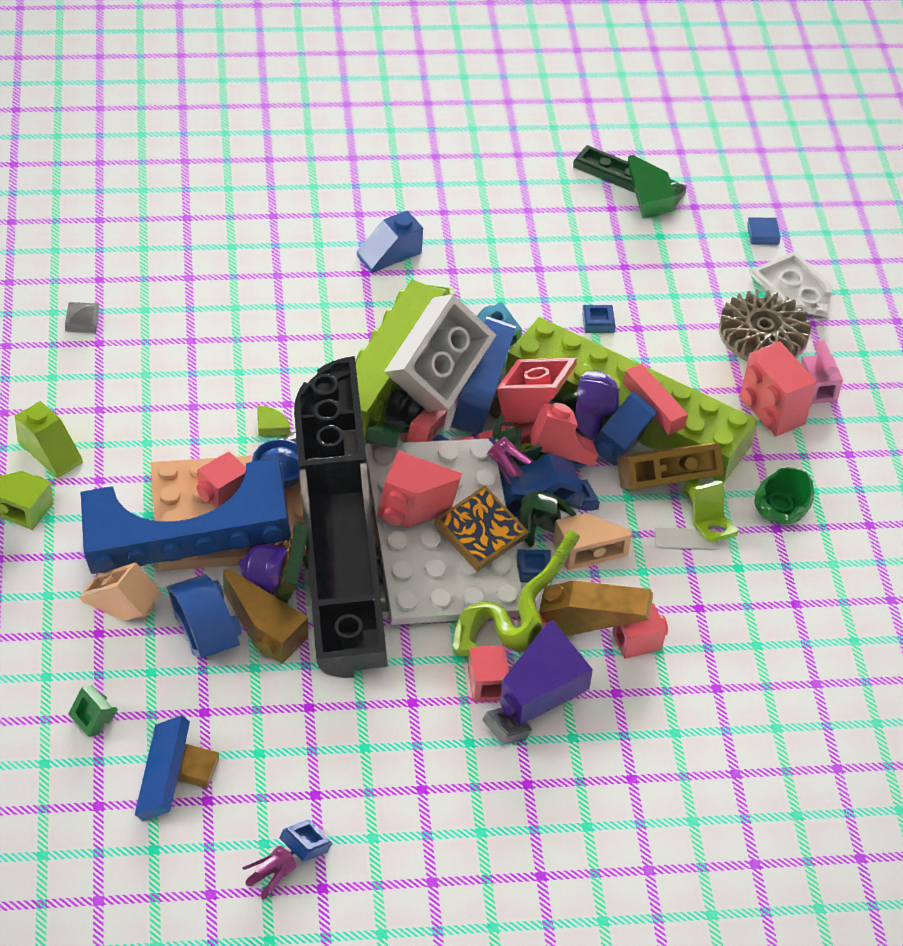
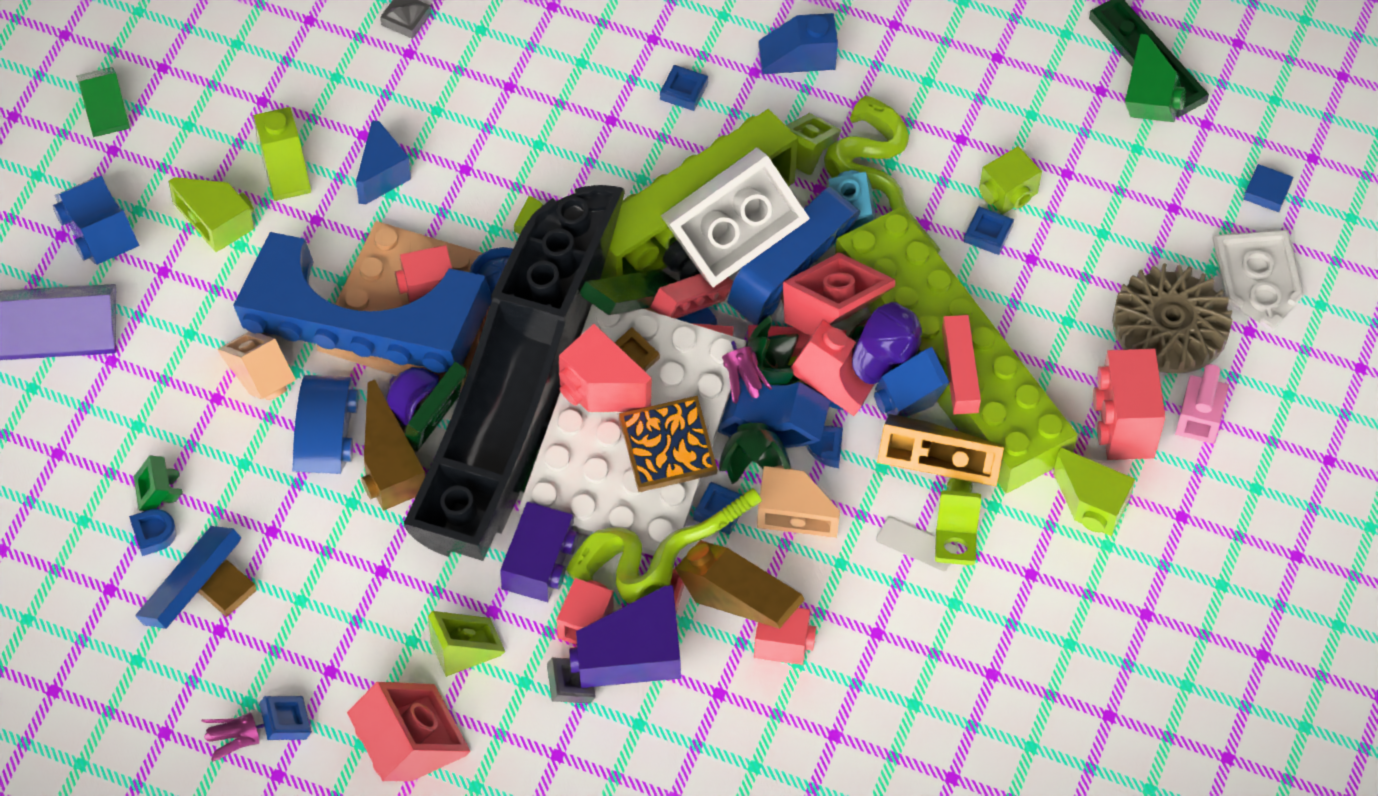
camera: 30 degrees right, 10 degrees up
green hair [754,467,815,525] -> none
none -> blue tile [129,509,176,556]
none -> coral slope [347,682,471,781]
none -> blue slope [356,120,411,205]
none -> lime slope [428,611,506,677]
none -> dark purple brick [500,502,579,603]
none -> blue tile [660,65,708,111]
none -> lime animal [824,95,941,253]
none -> lime brick [979,146,1042,215]
none -> lime slope [1053,447,1135,537]

